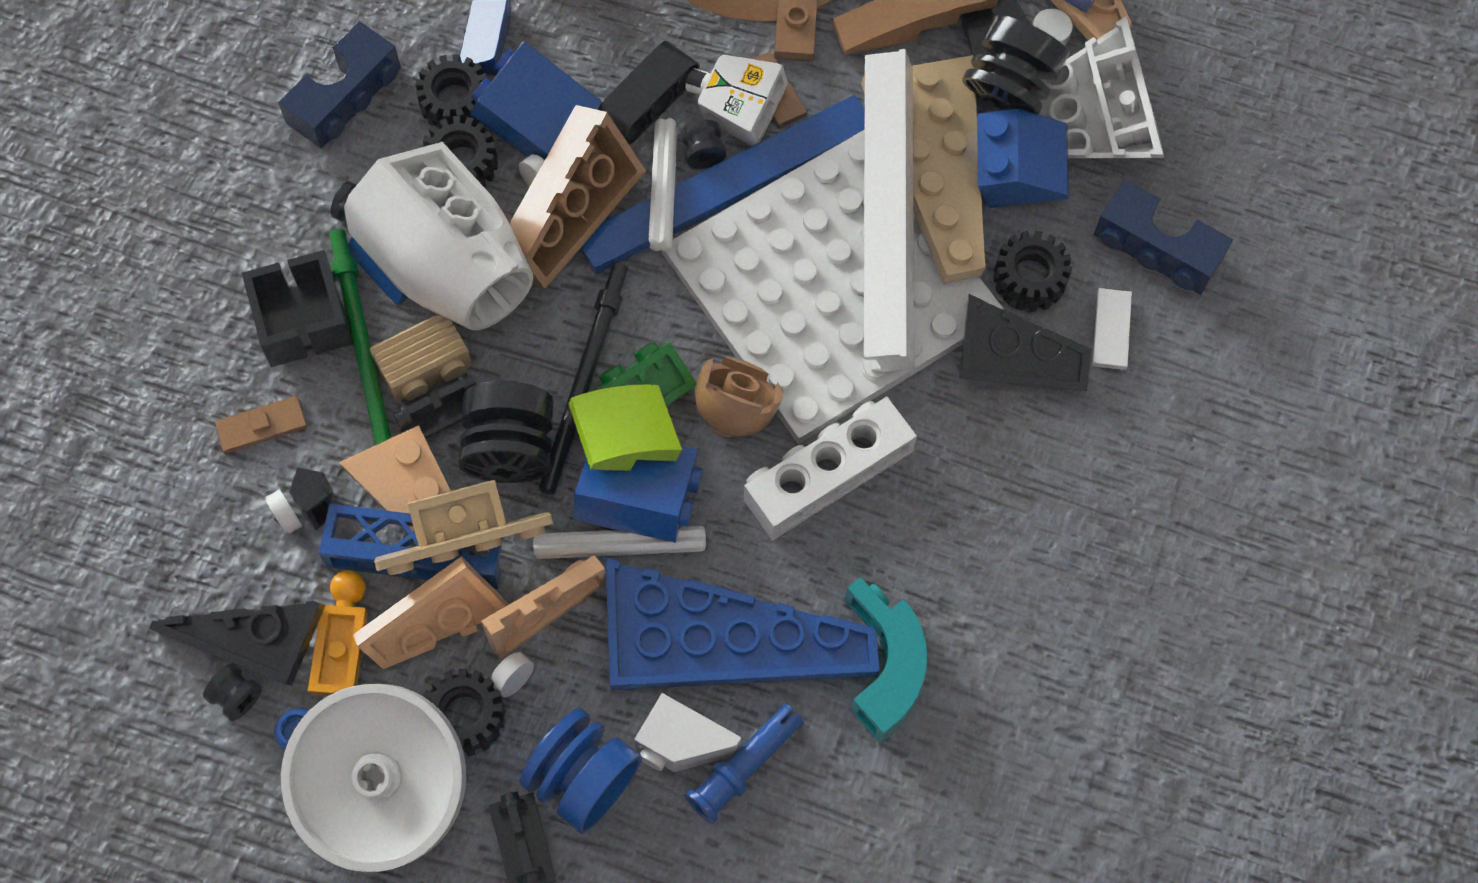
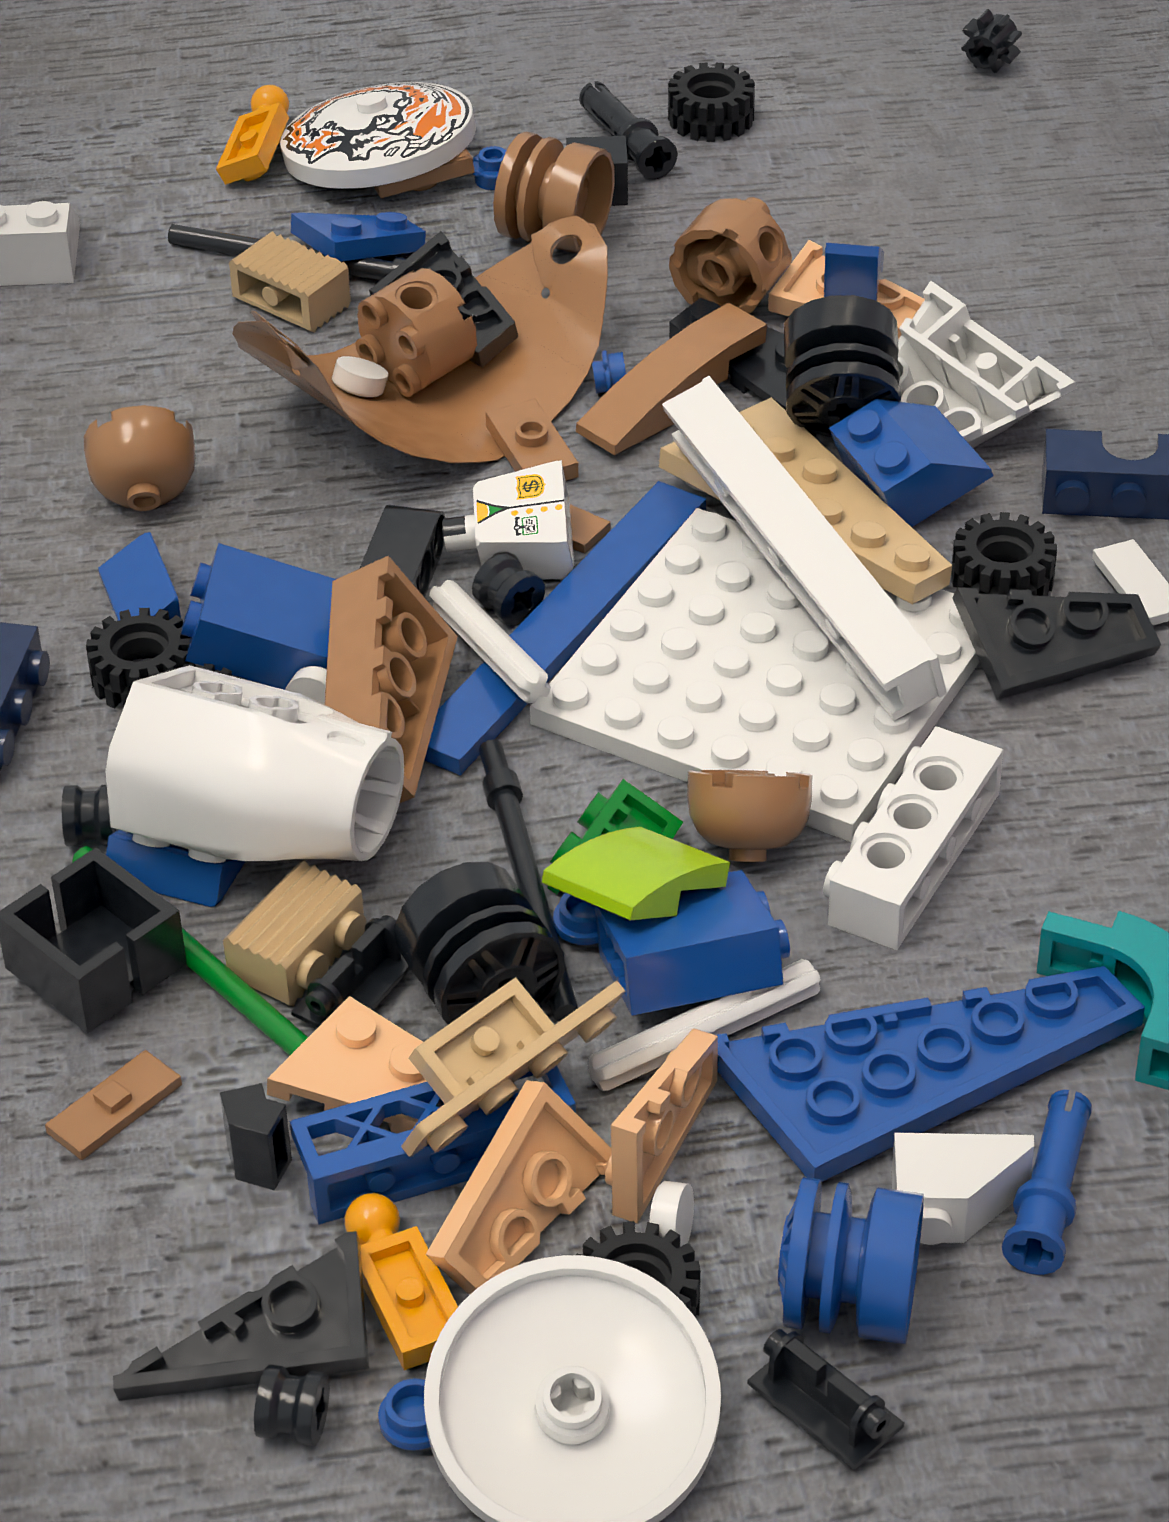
camera: 25 degrees left, 25 degrees down
white tile [265,490,302,534] -> none

